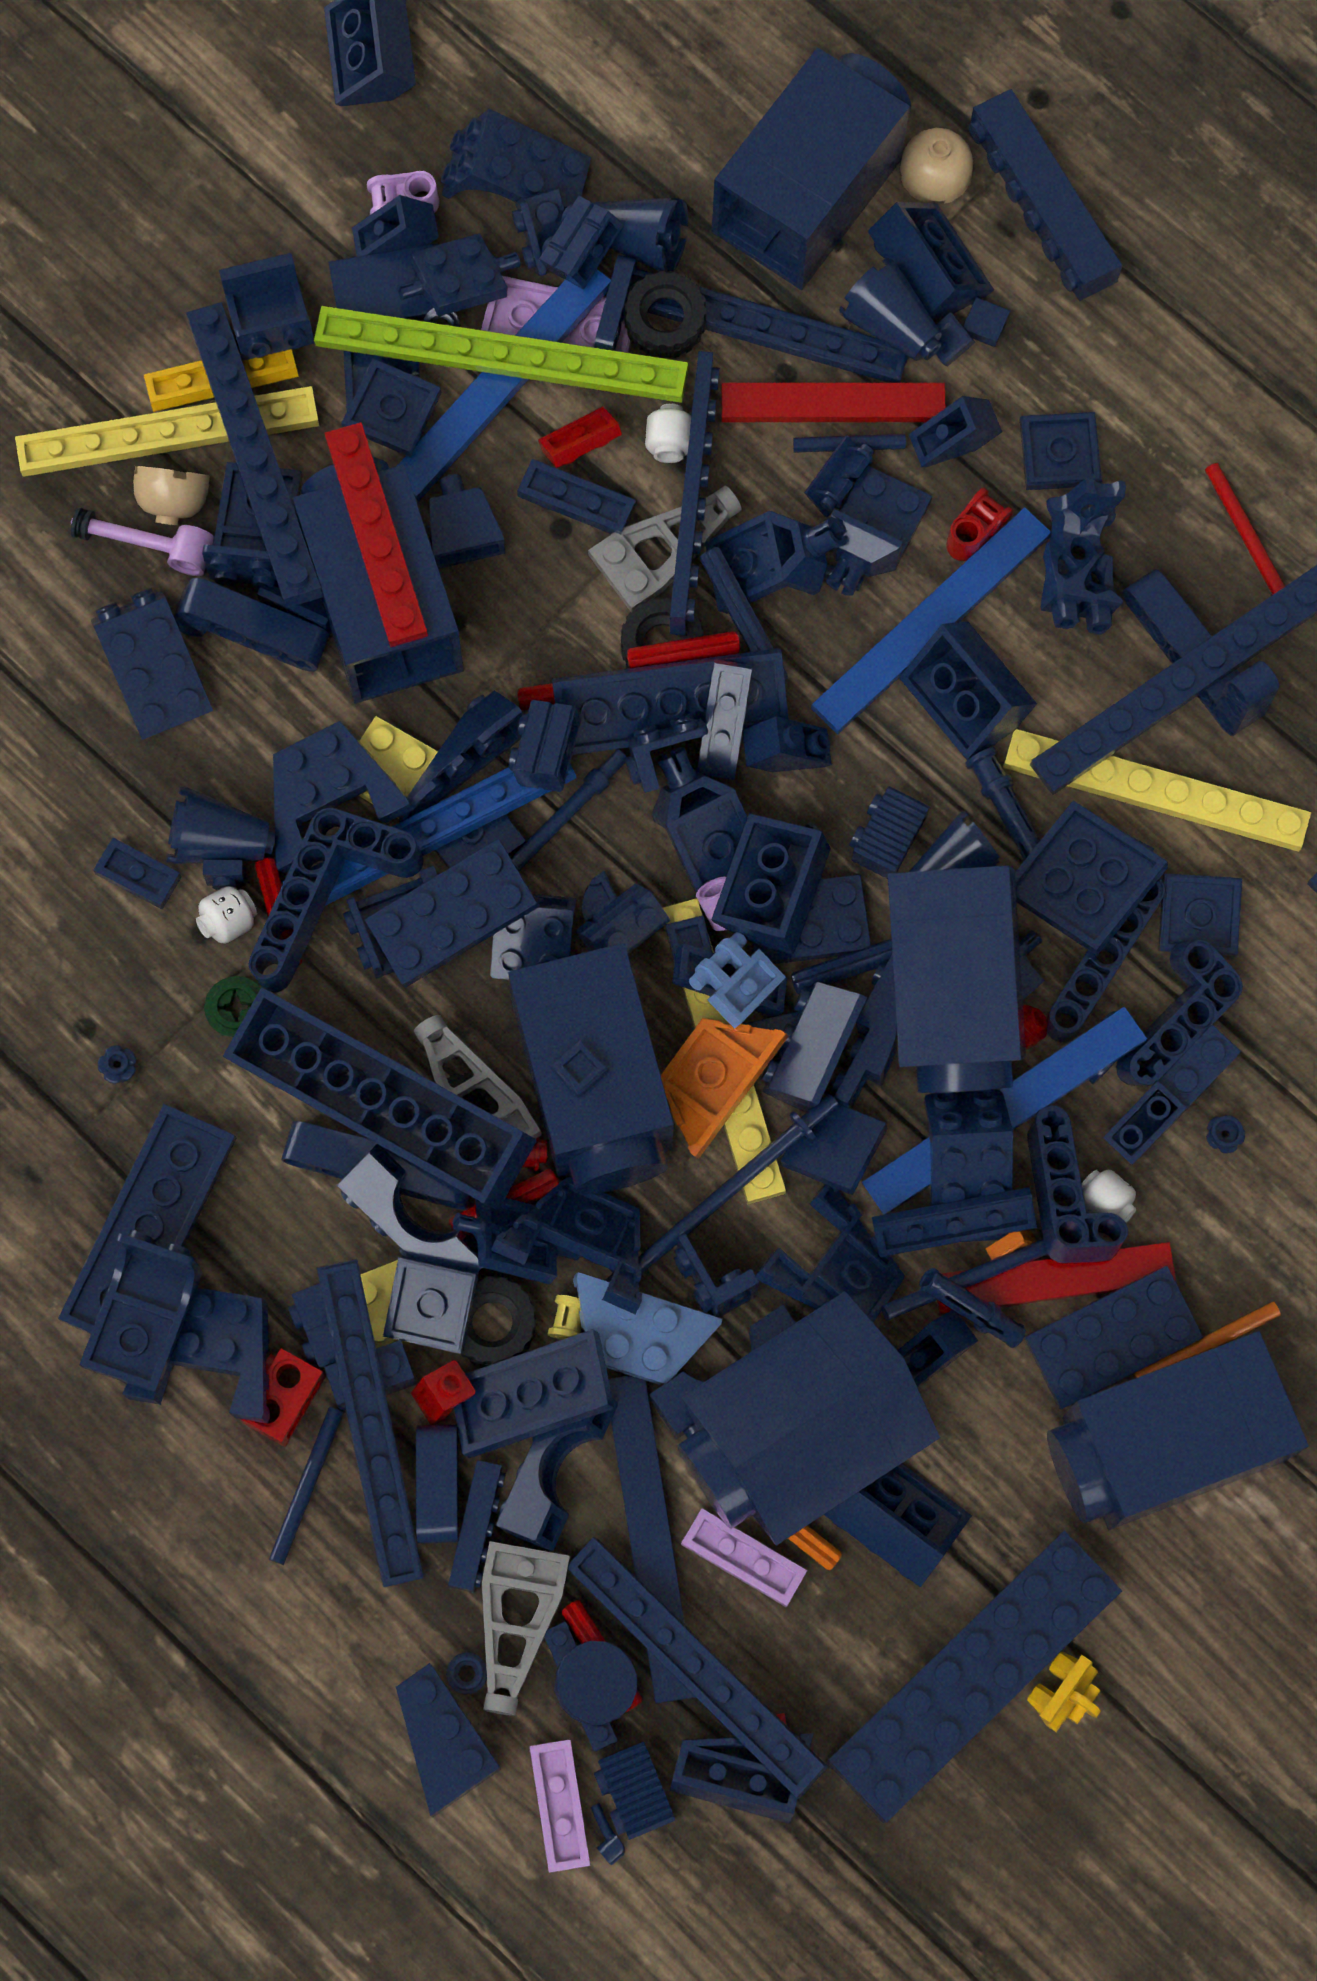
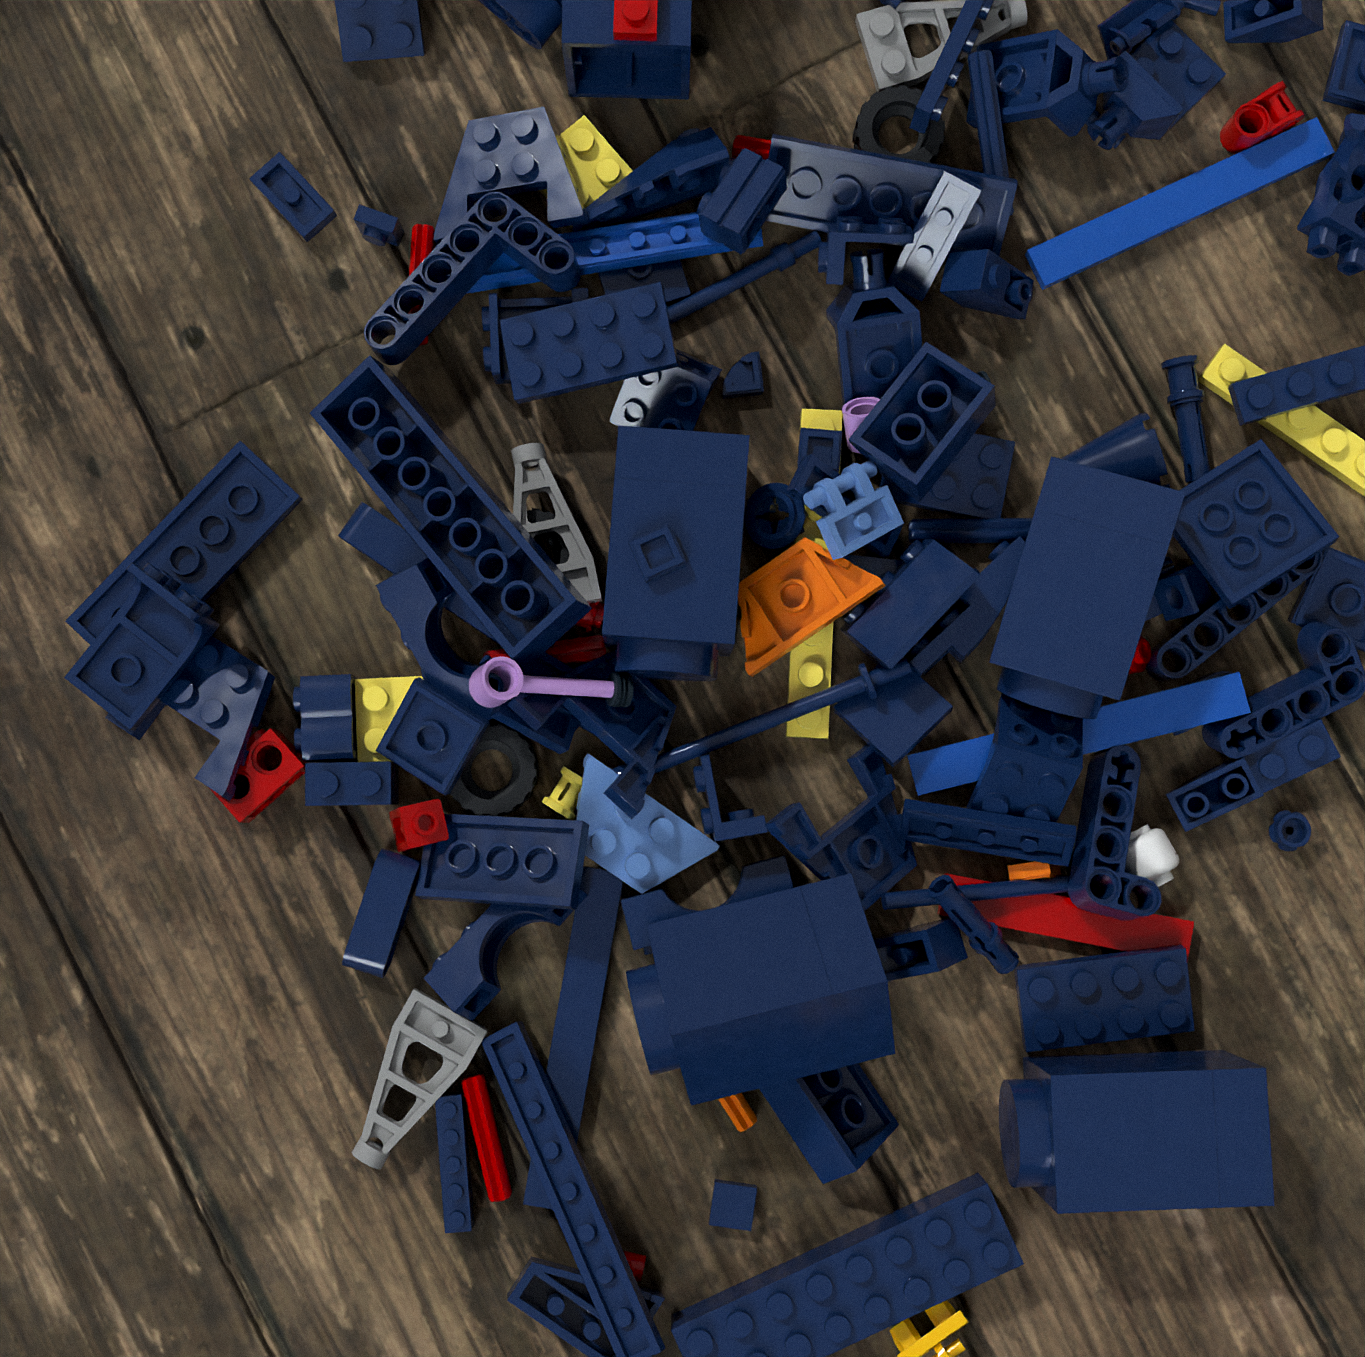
camera: 15 degrees right, 10 degrees up
dark blue plate [98,1045,136,1084] -> none
dark blue cone [166,786,275,864] -> none
white head [196,886,257,944] -> none
dark green gear [204,976,261,1037] -> none
dark blue bar [269,1407,344,1565] -> none
dark blue tile [316,1259,423,1587] -> none
dark blue wedge [396,1663,501,1817] -> none
dark blue plate [446,1653,487,1695] -> none
dark blue piece [448,1460,506,1593] -> none
lavender plate [530,1740,590,1873] -> none
dark blue tile [554,1641,637,1725] -> none
dark blue brick [575,883,670,954] -> none
dark blue hand [591,1803,625,1865] -> none
dark blue brick [594,1742,676,1840] -> none
red axle [627,631,740,668] -> none
lavender plate [681,1508,807,1607] -> none
dark blue brick [849,786,930,879] -> none
dark blue slope [899,622,1037,760] -> none
orange bar [1133,1302,1281,1378] -> none
none -> lavender piece [469,656,634,708]
none -> dark blue tile [709,1179,757,1231]
none -> dark blue gear [744,483,809,550]
none -> dark blue bracket [1154,564,1213,621]

